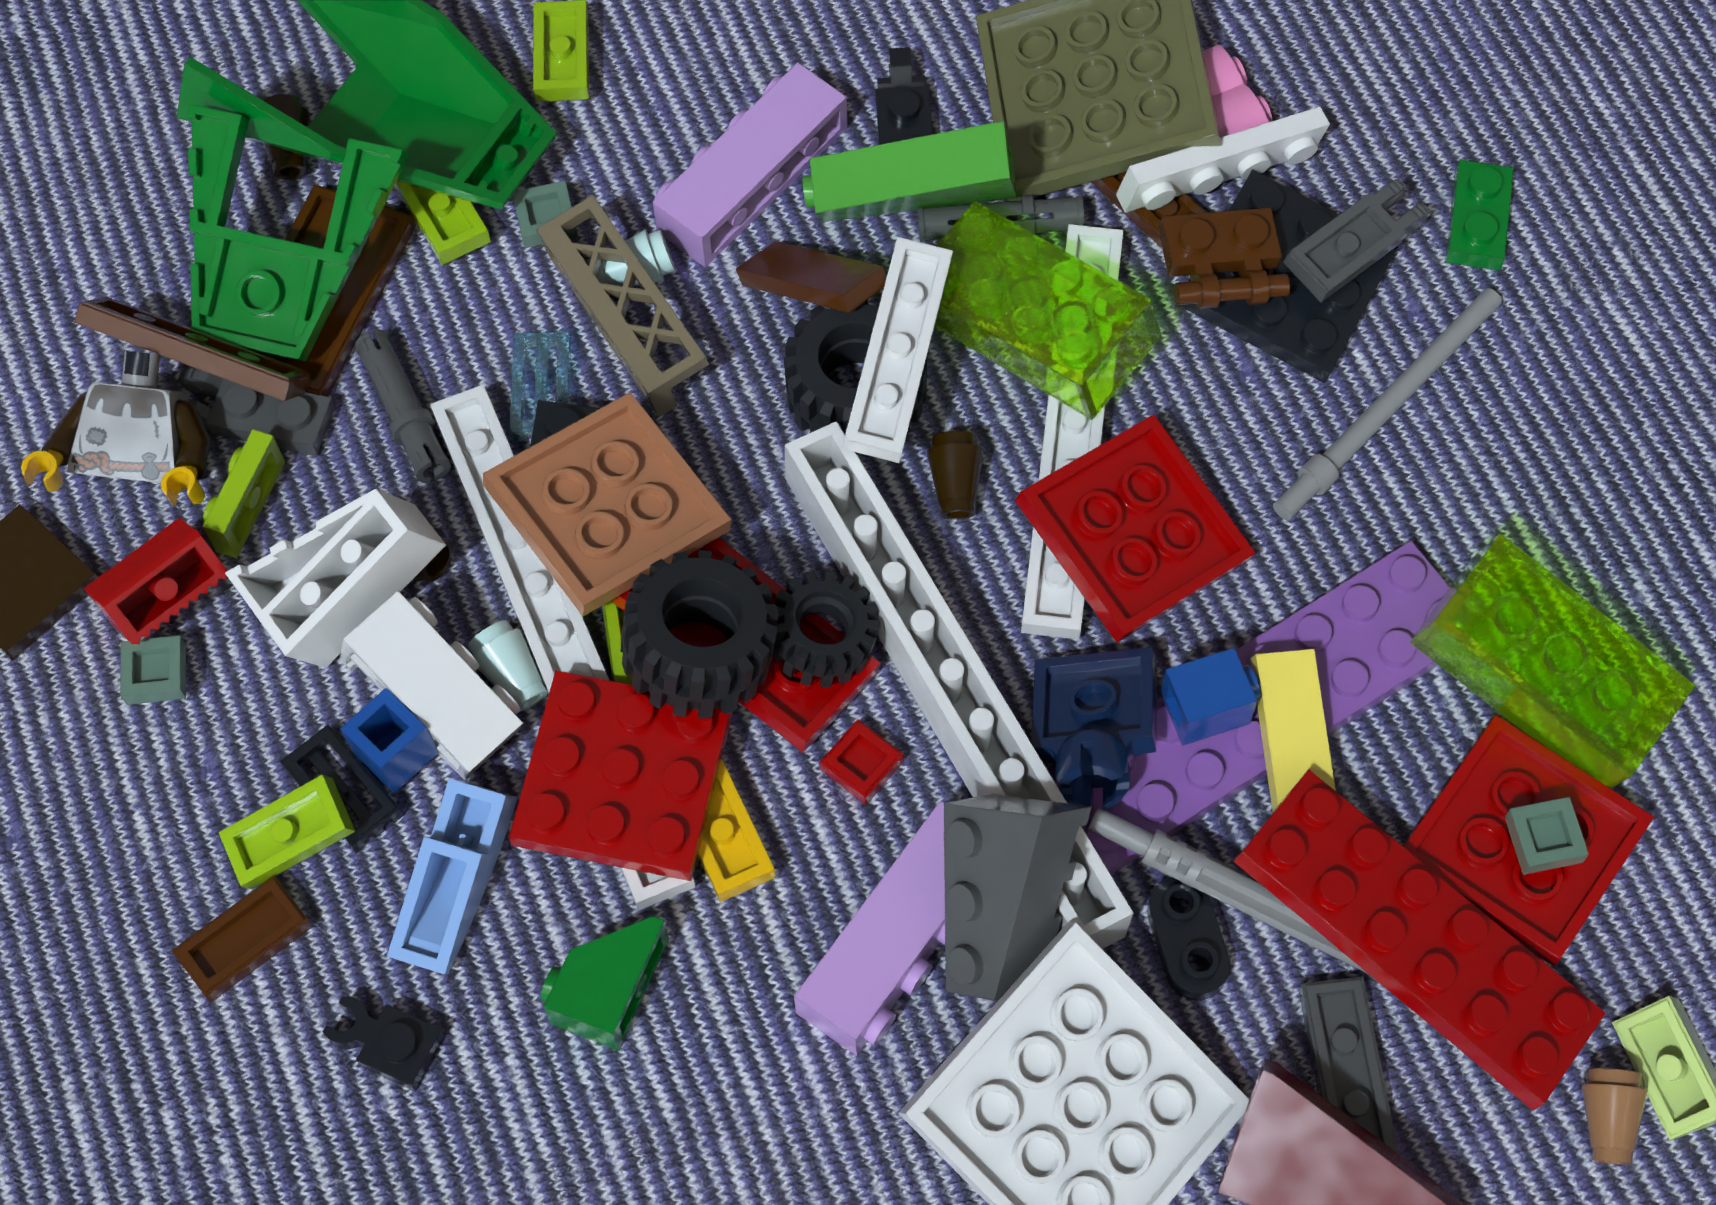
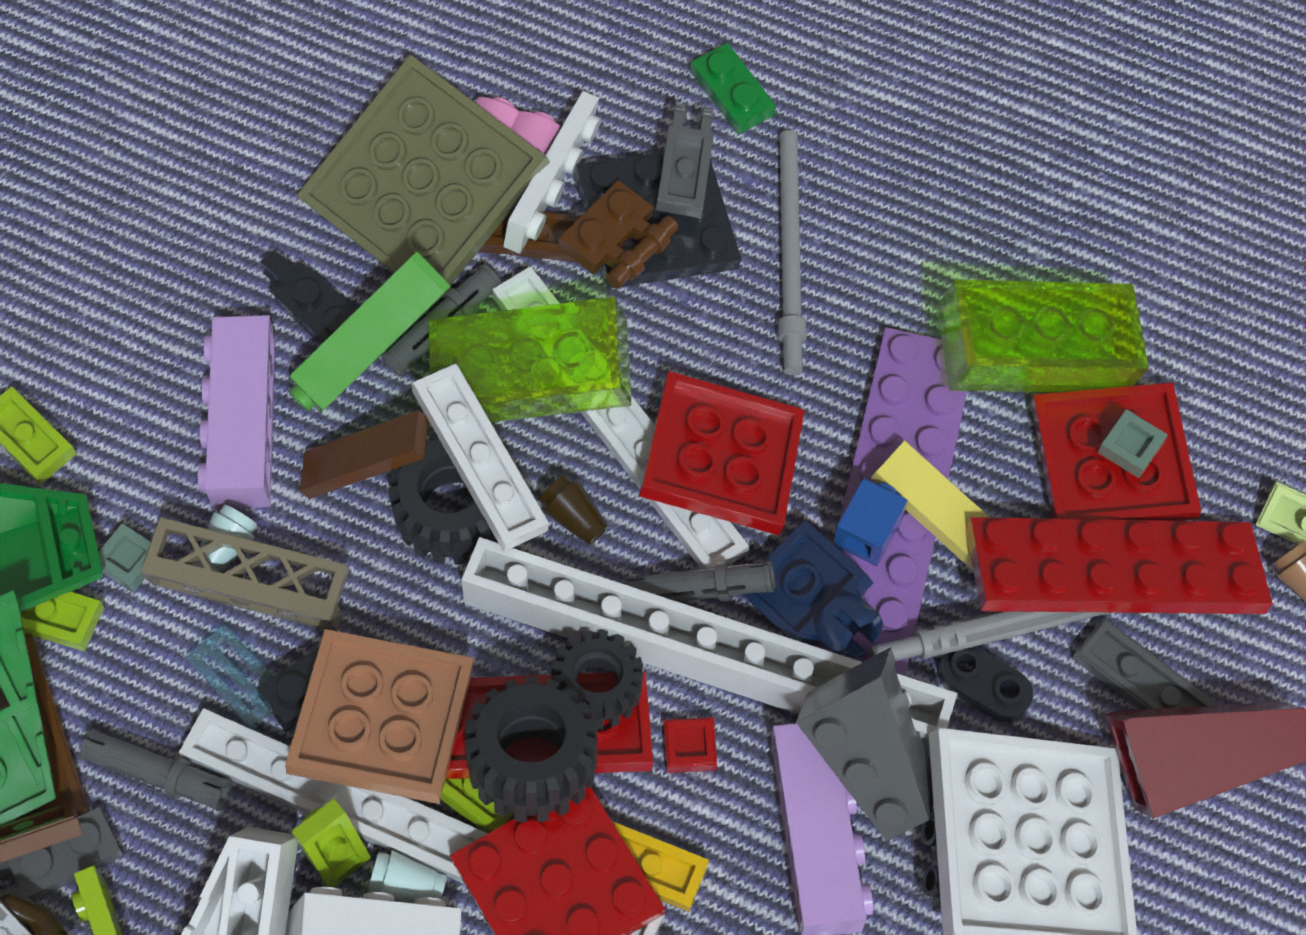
camera: 45 degrees left, 0 degrees up
none -> lime plate [291,798,371,888]
none -> dark grey pin [624,560,776,602]

